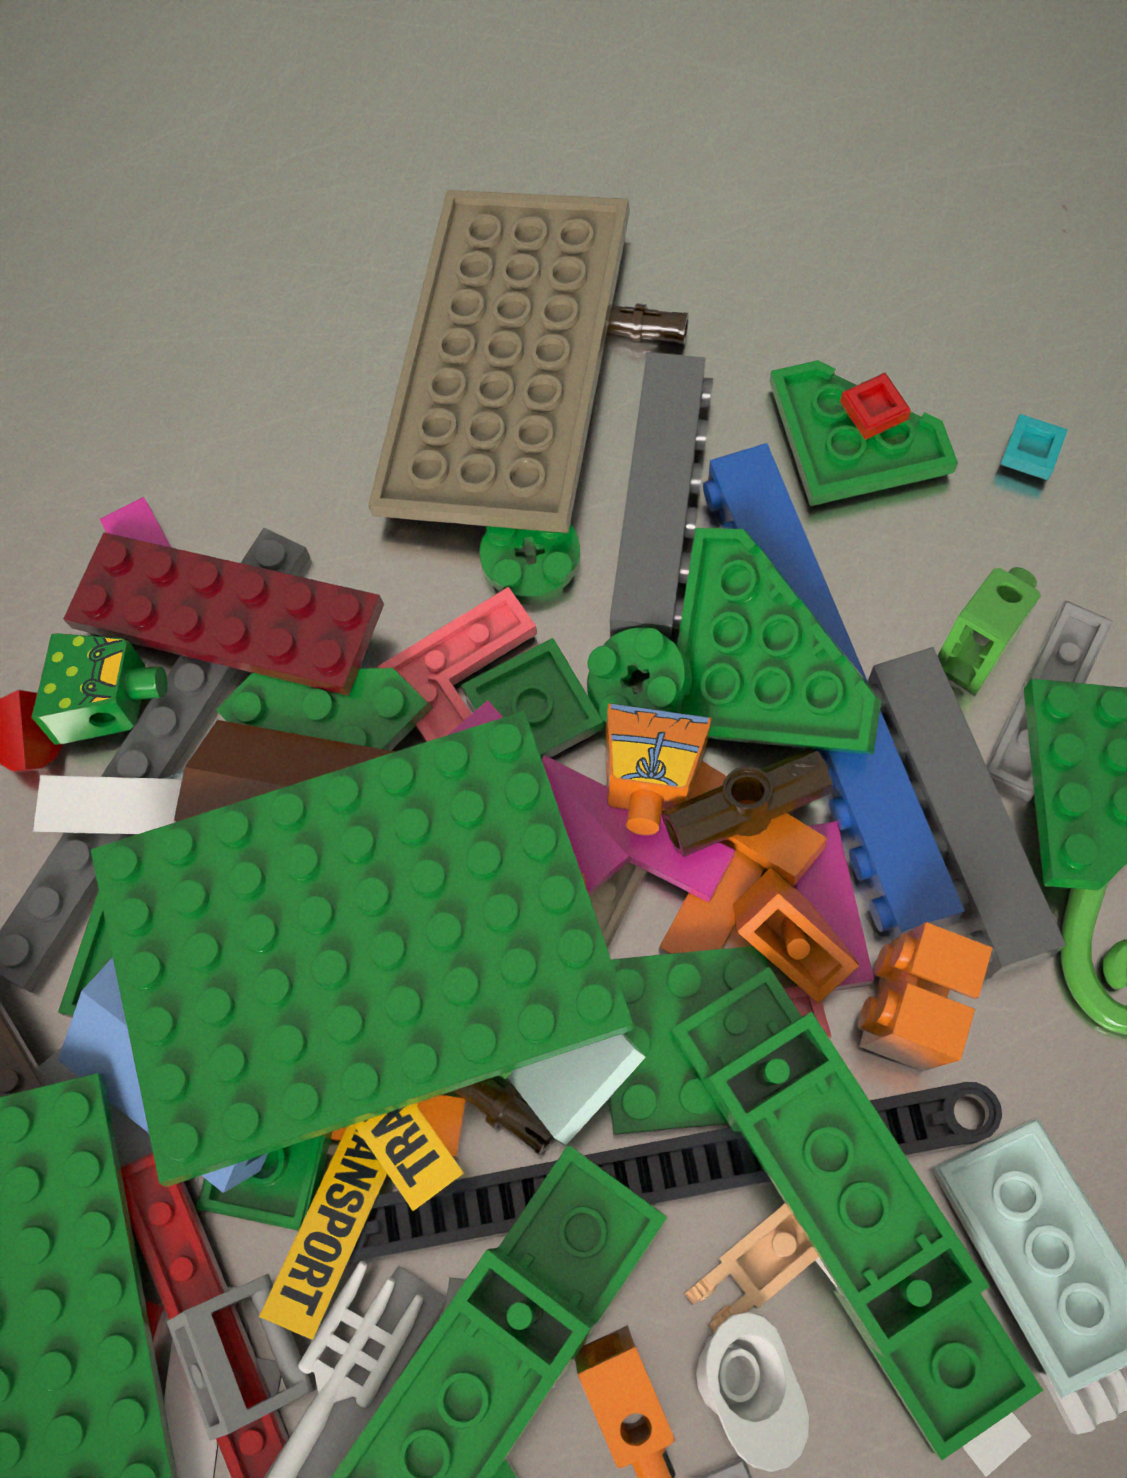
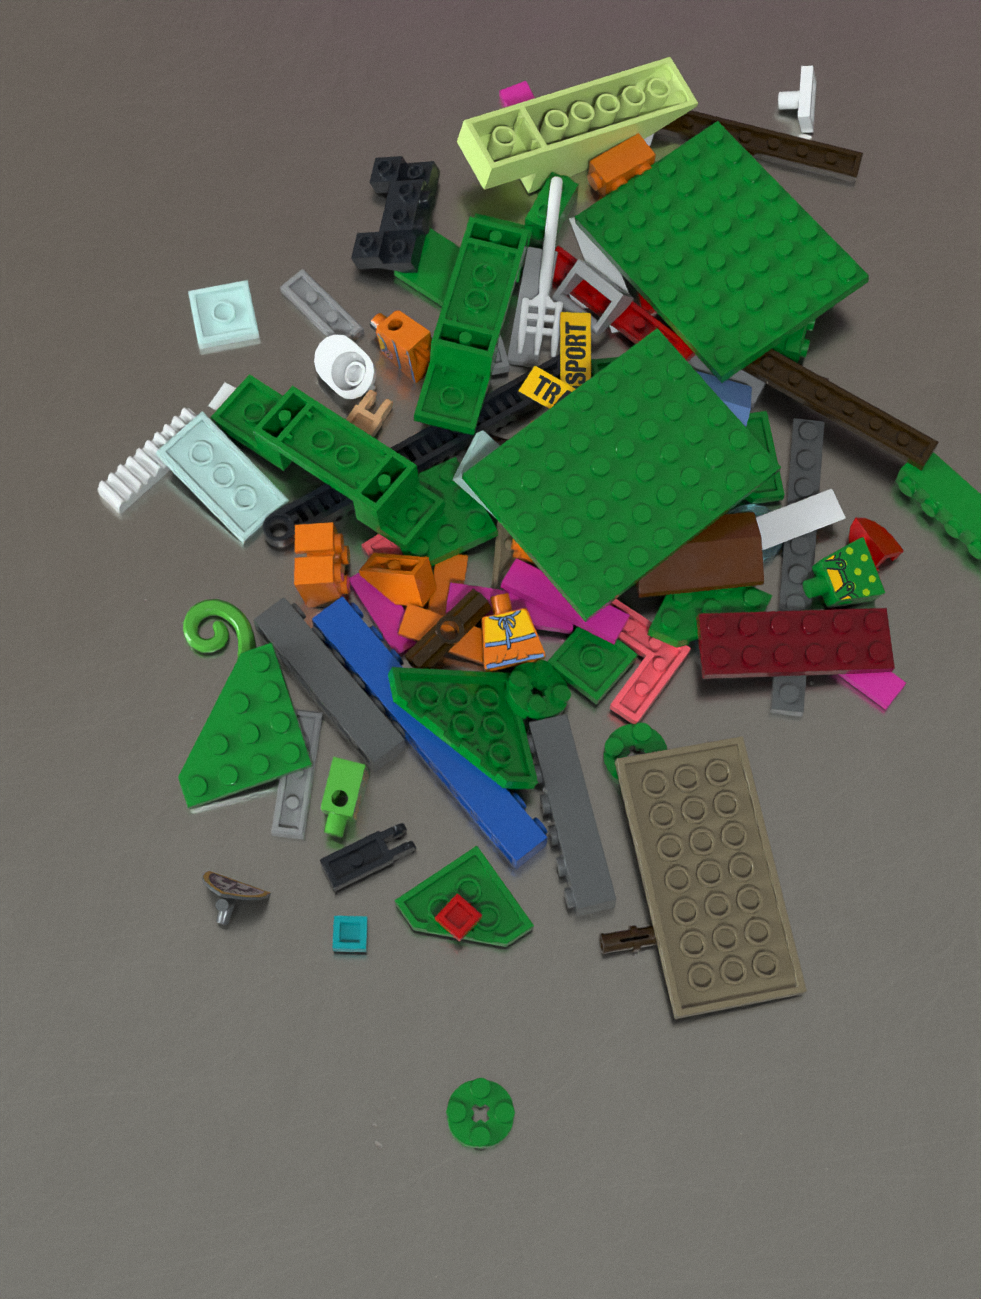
camera: 150 degrees right, 0 degrees up
none -> black hinge [320,823,416,892]
none -> green plate [446,1078,515,1149]

